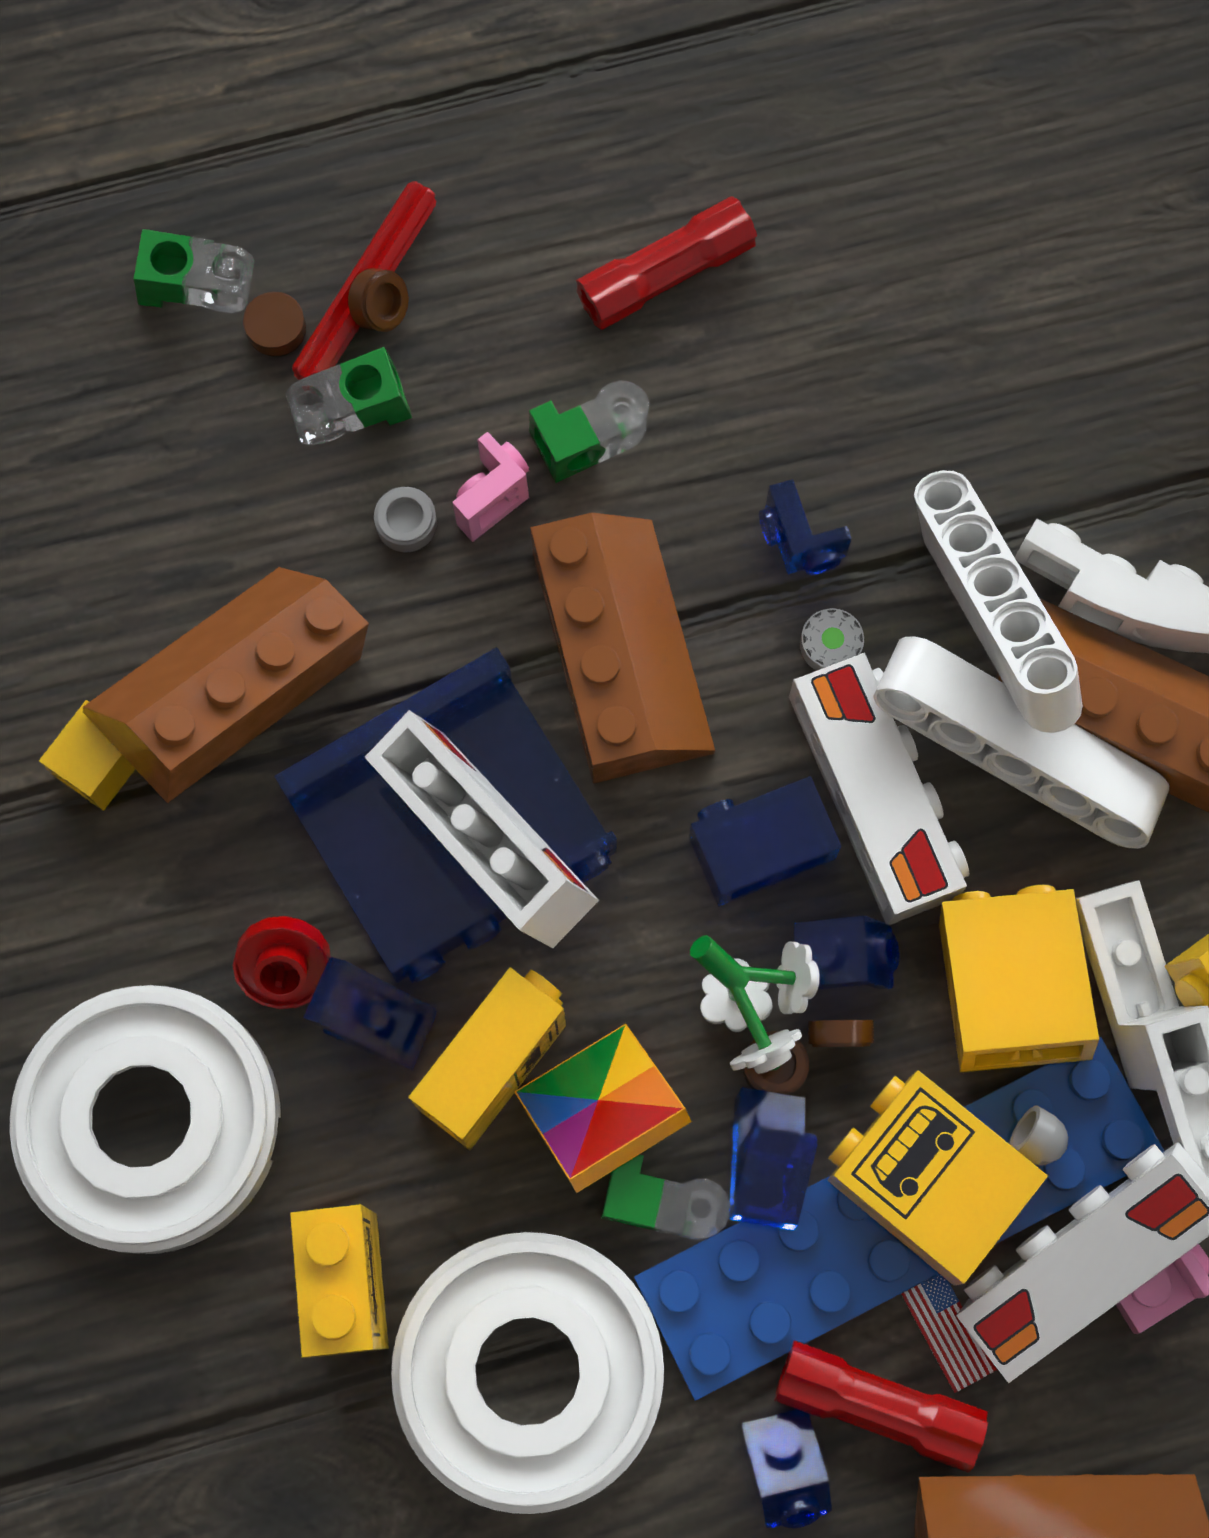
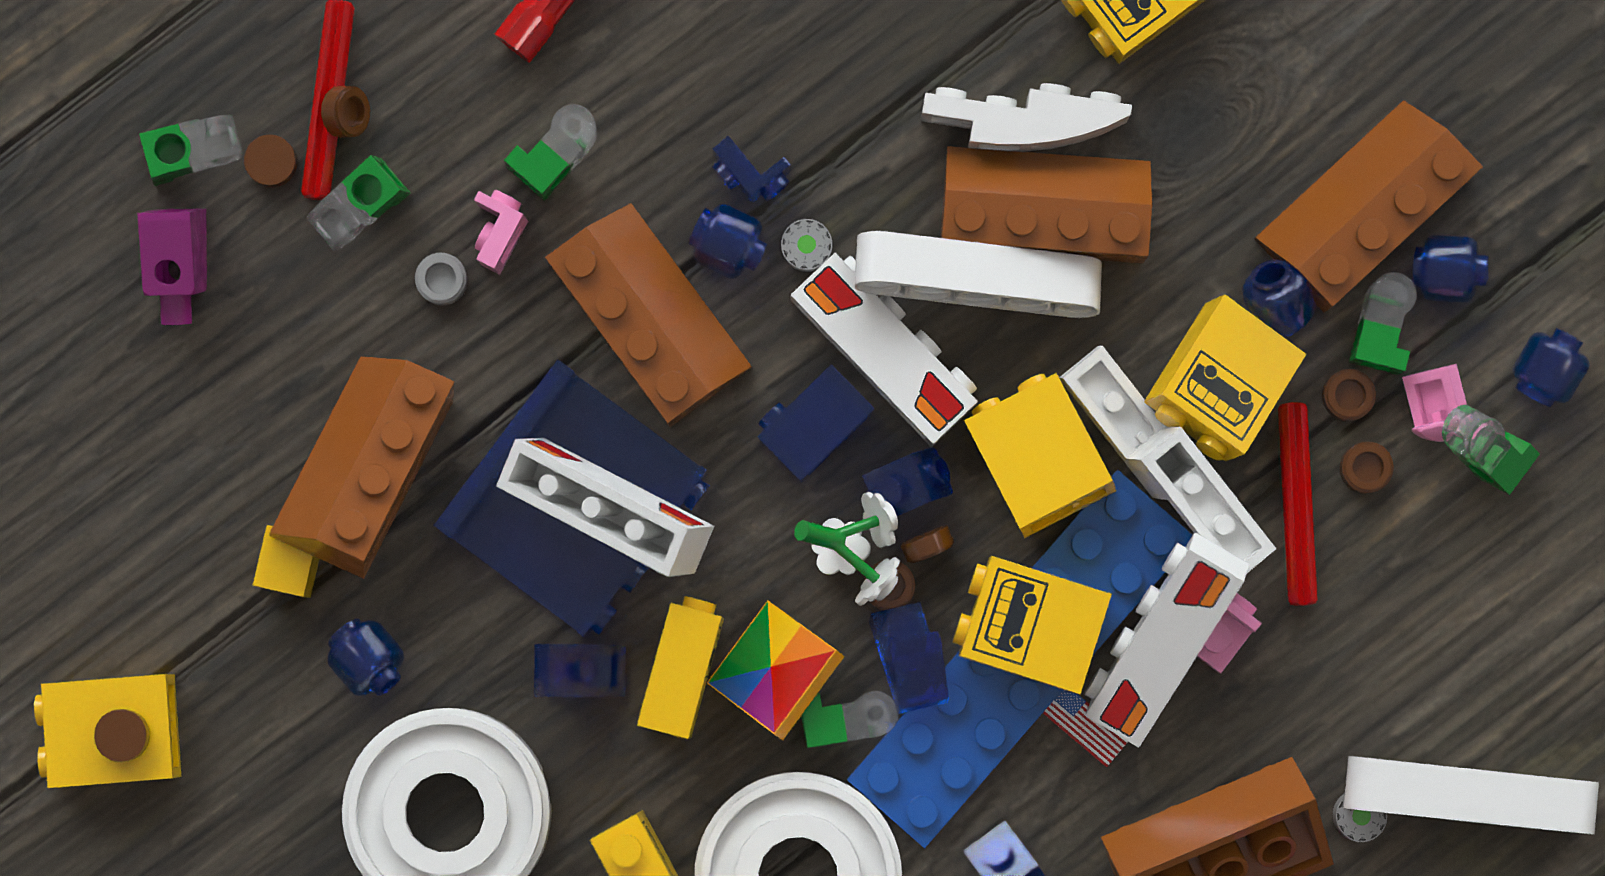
camera: 20 degrees left, 10 degrees up
red plate [233,916,332,1009] -> none
red axle [774,1340,988,1473] -> none
white beam [914,470,1083,733] -> none
light grey hinge [1009,1105,1069,1166] -> none
none -> magenta torso [138,208,207,325]
none -> clear blue head [327,619,404,696]
none -> clear blue head [688,203,768,279]

